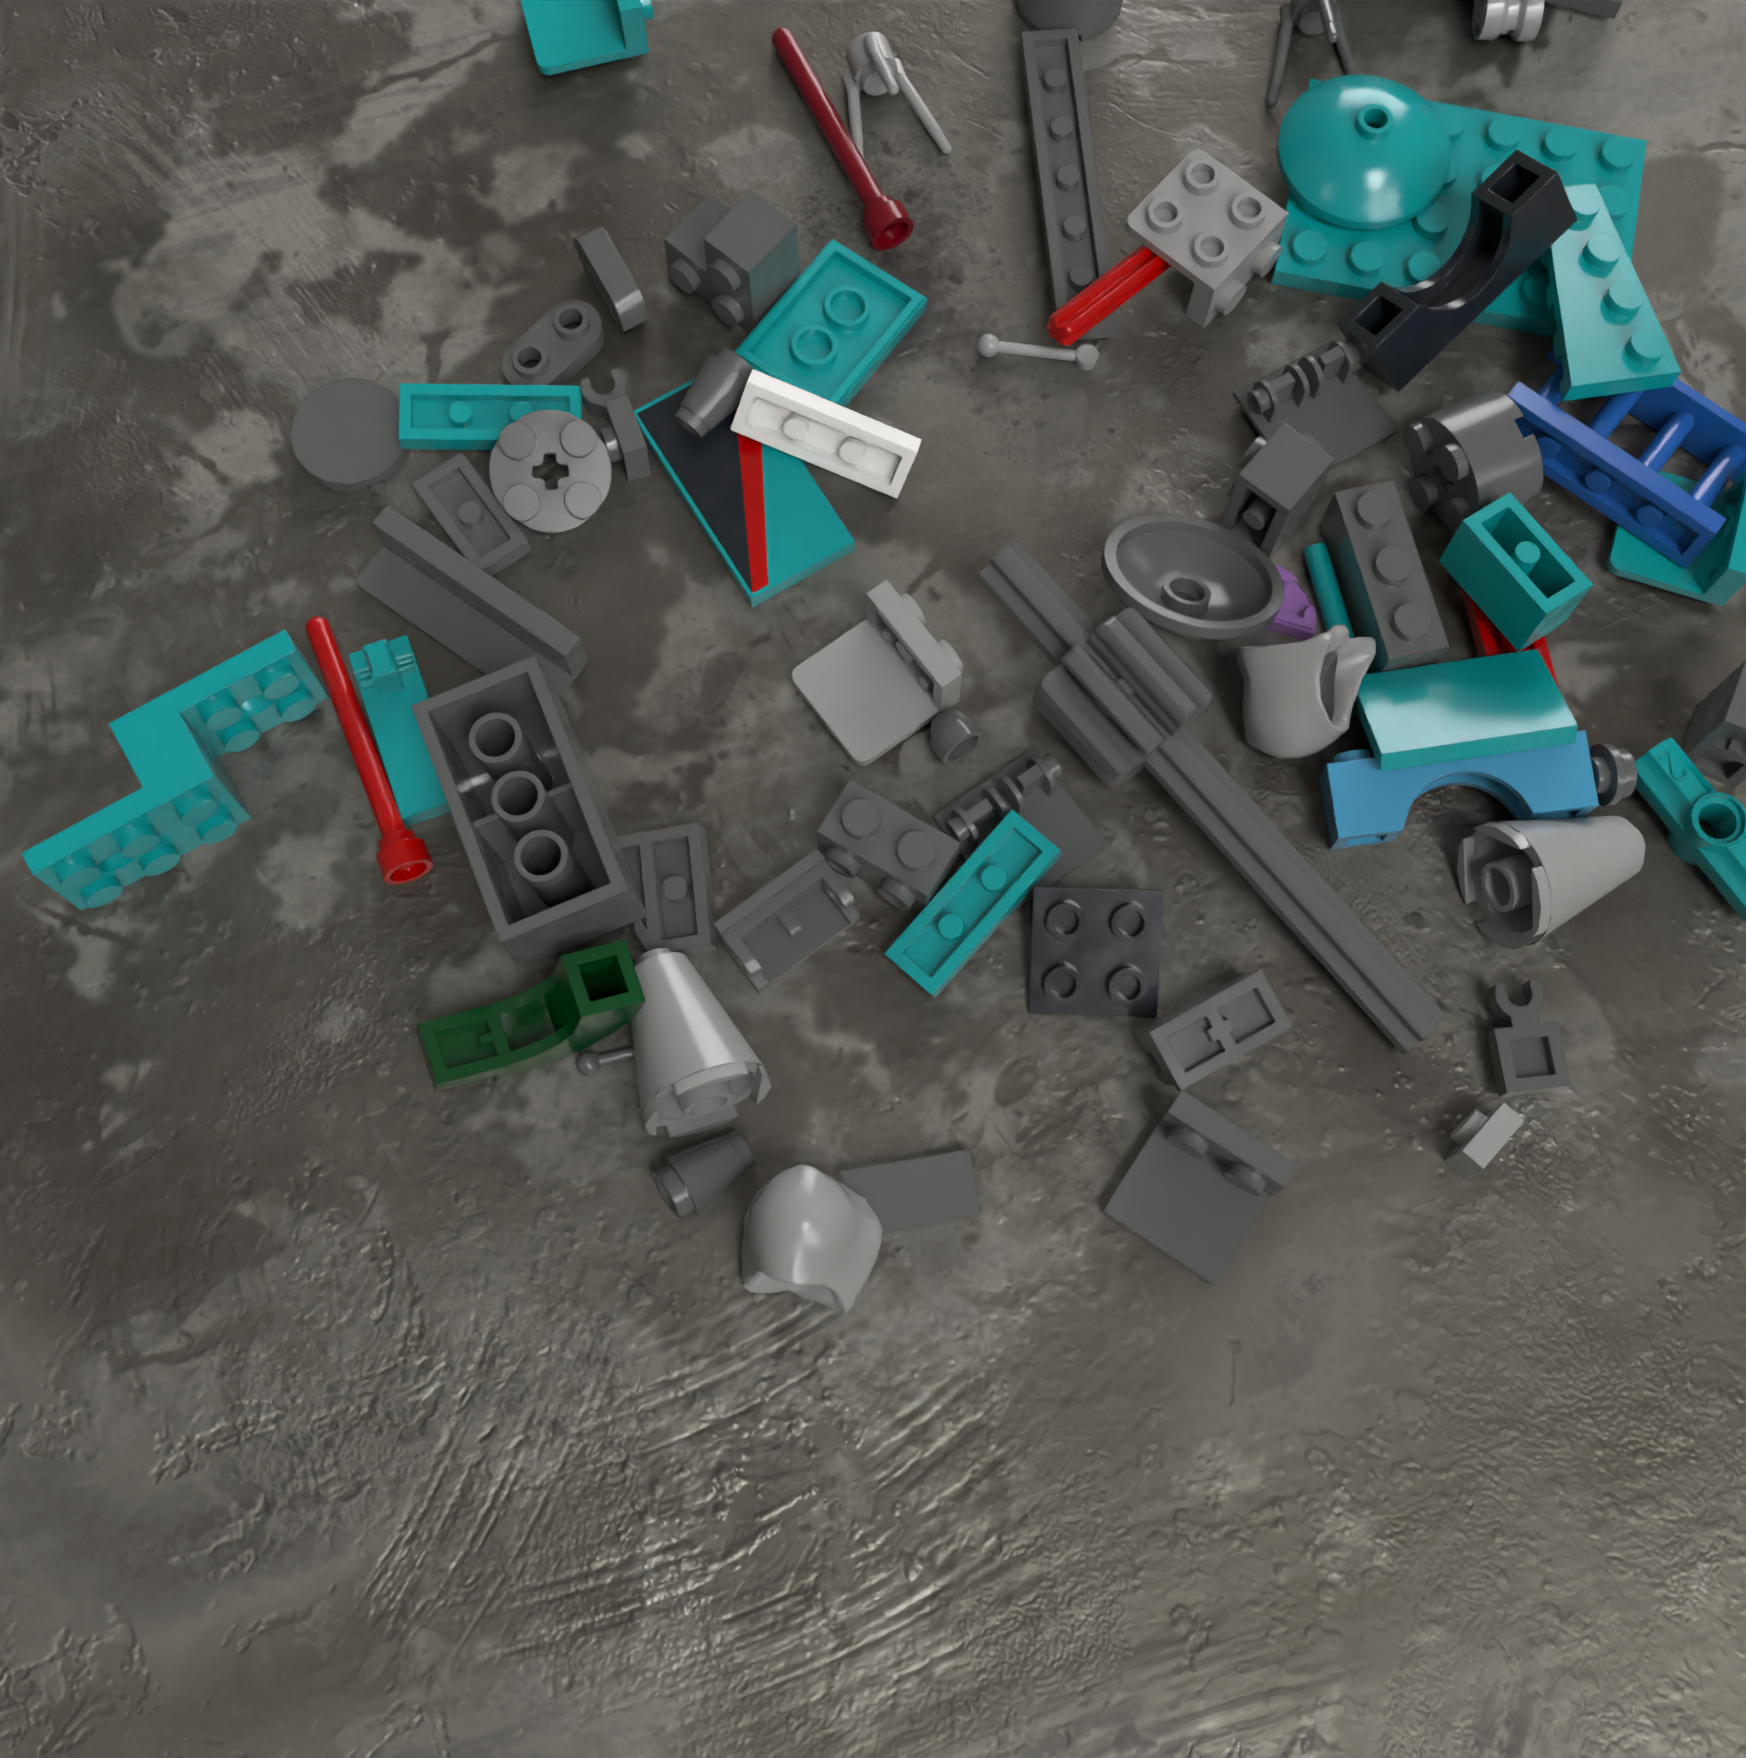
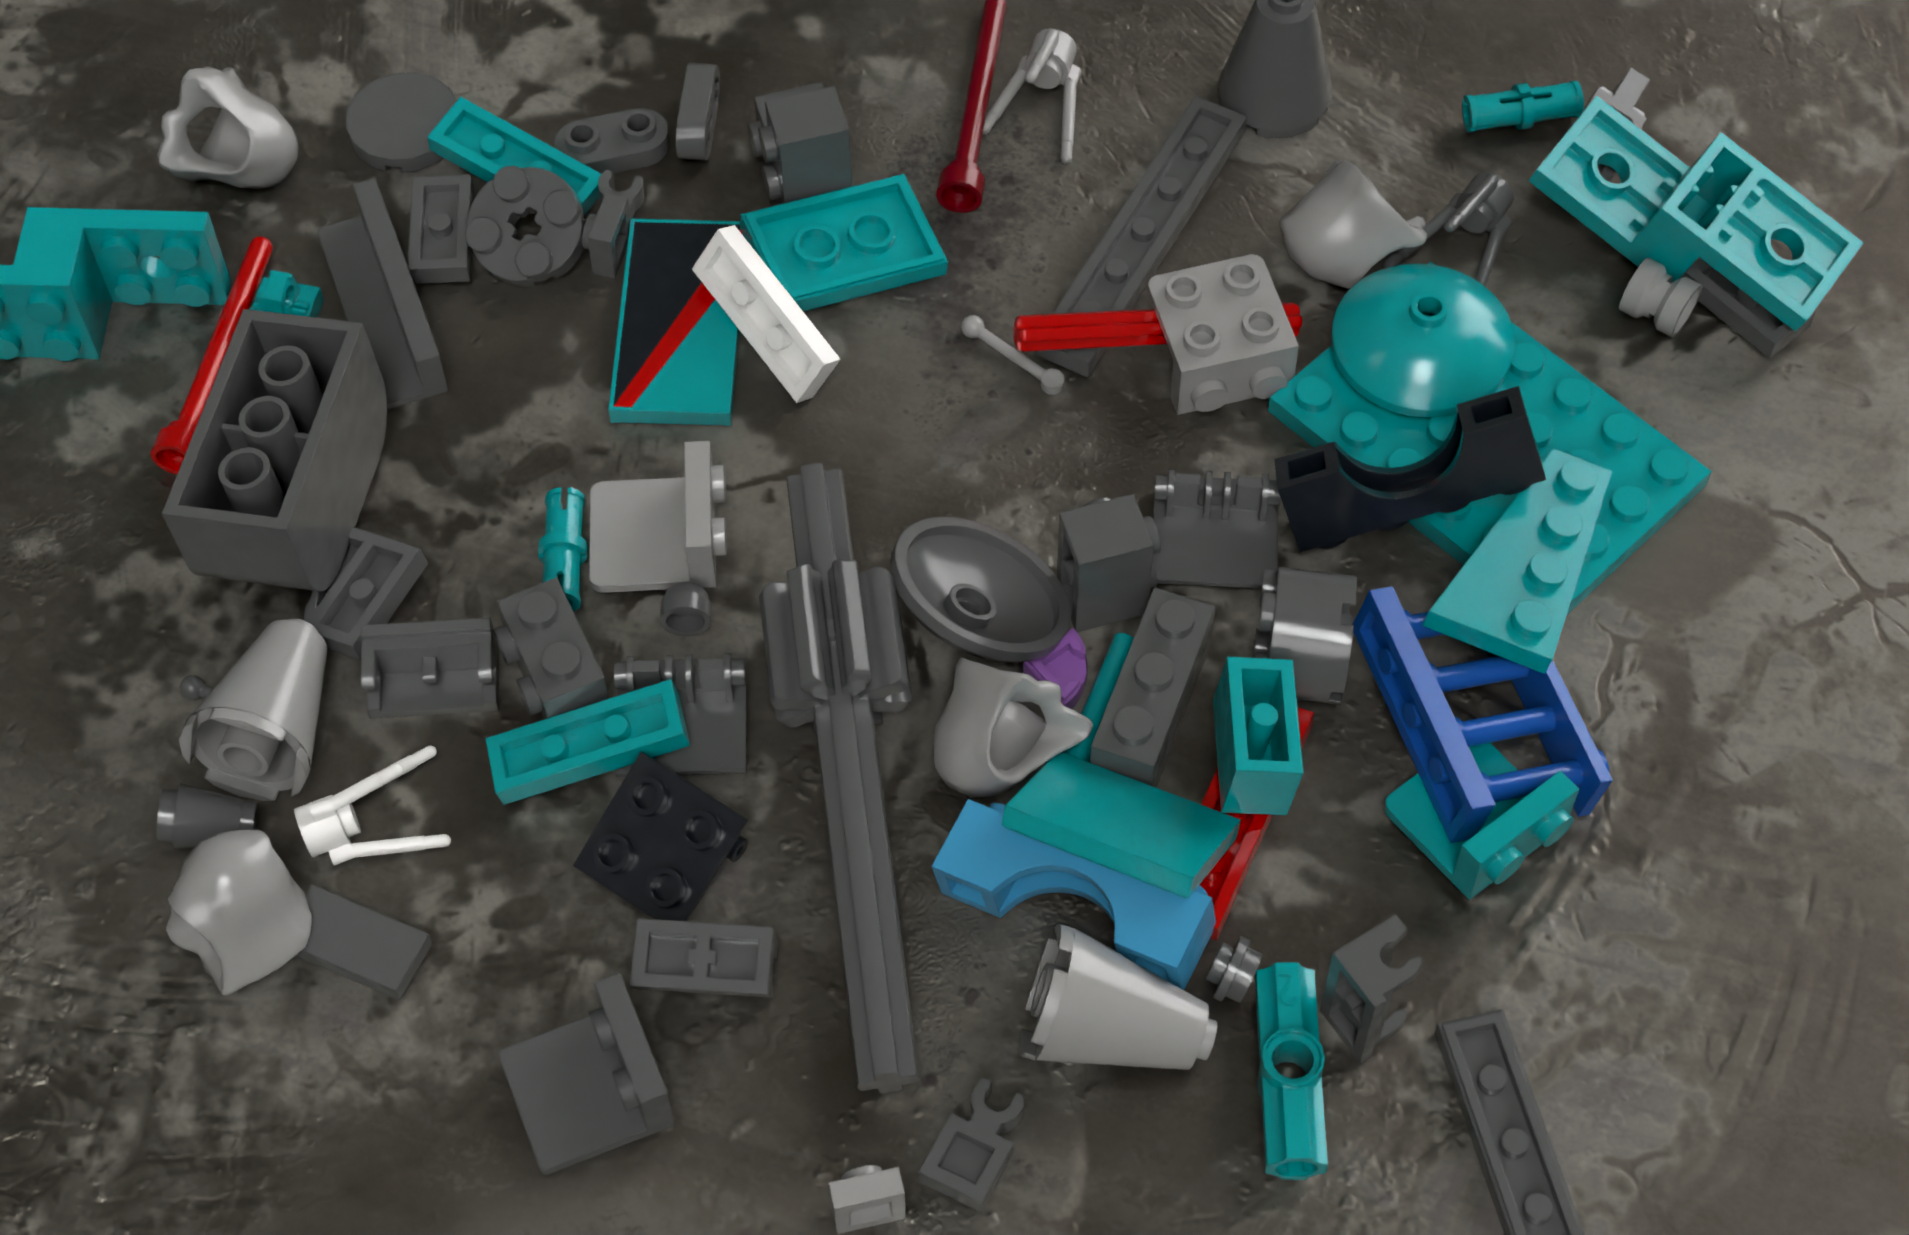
camera: 35 degrees right, 15 degrees down
dark green arch [416,939,646,1092] -> none
dark grey cone [674,346,753,439] -> none
none -> light grey piece [157,66,298,189]
none -> white plant [294,745,451,866]
none -> teal pin [538,487,588,612]
none -> light grey piece [1279,160,1427,289]

